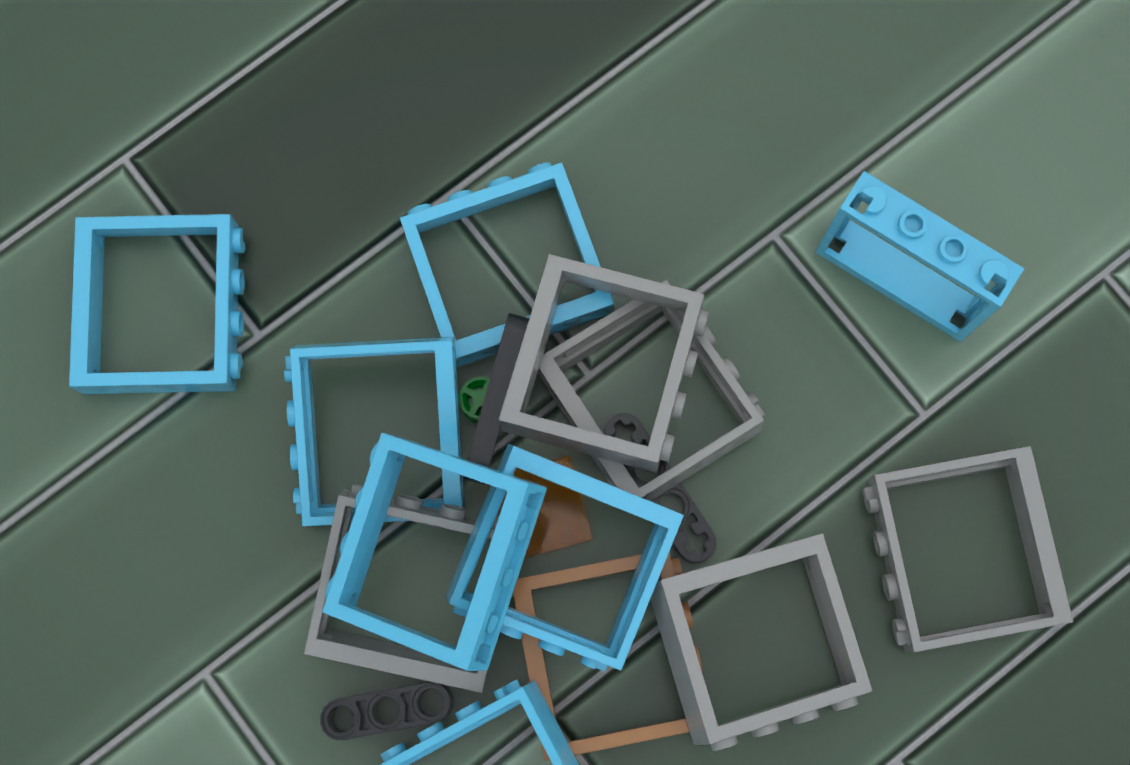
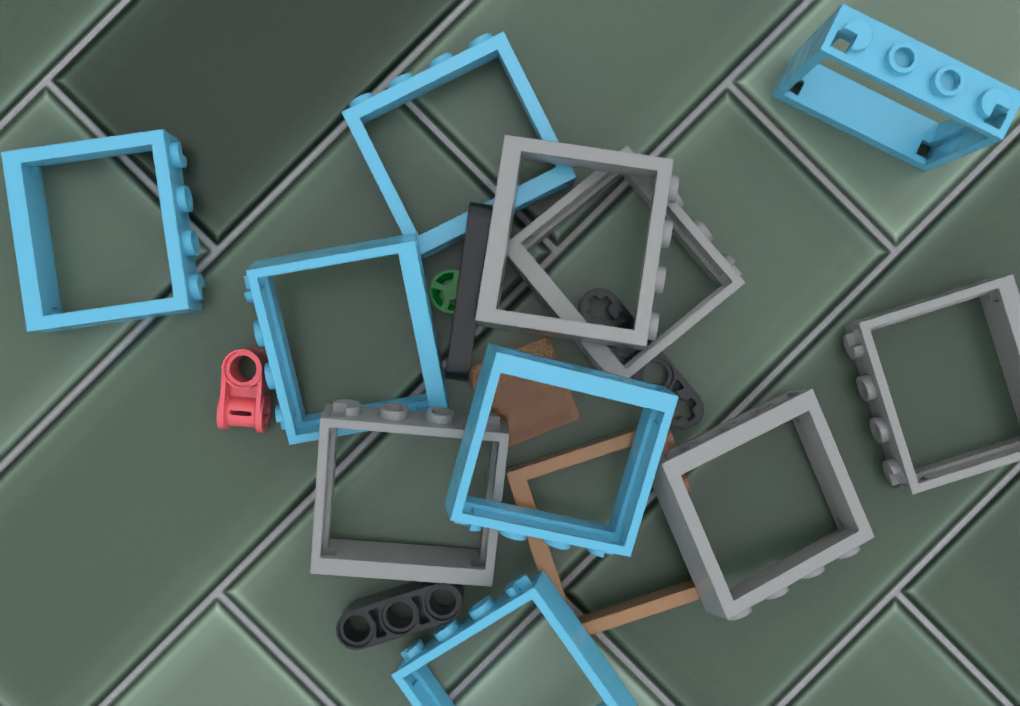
camera: 10 degrees left, 10 degrees up
medium azure window [322,432,547,671] -> none
none -> coral piece [217,347,271,433]

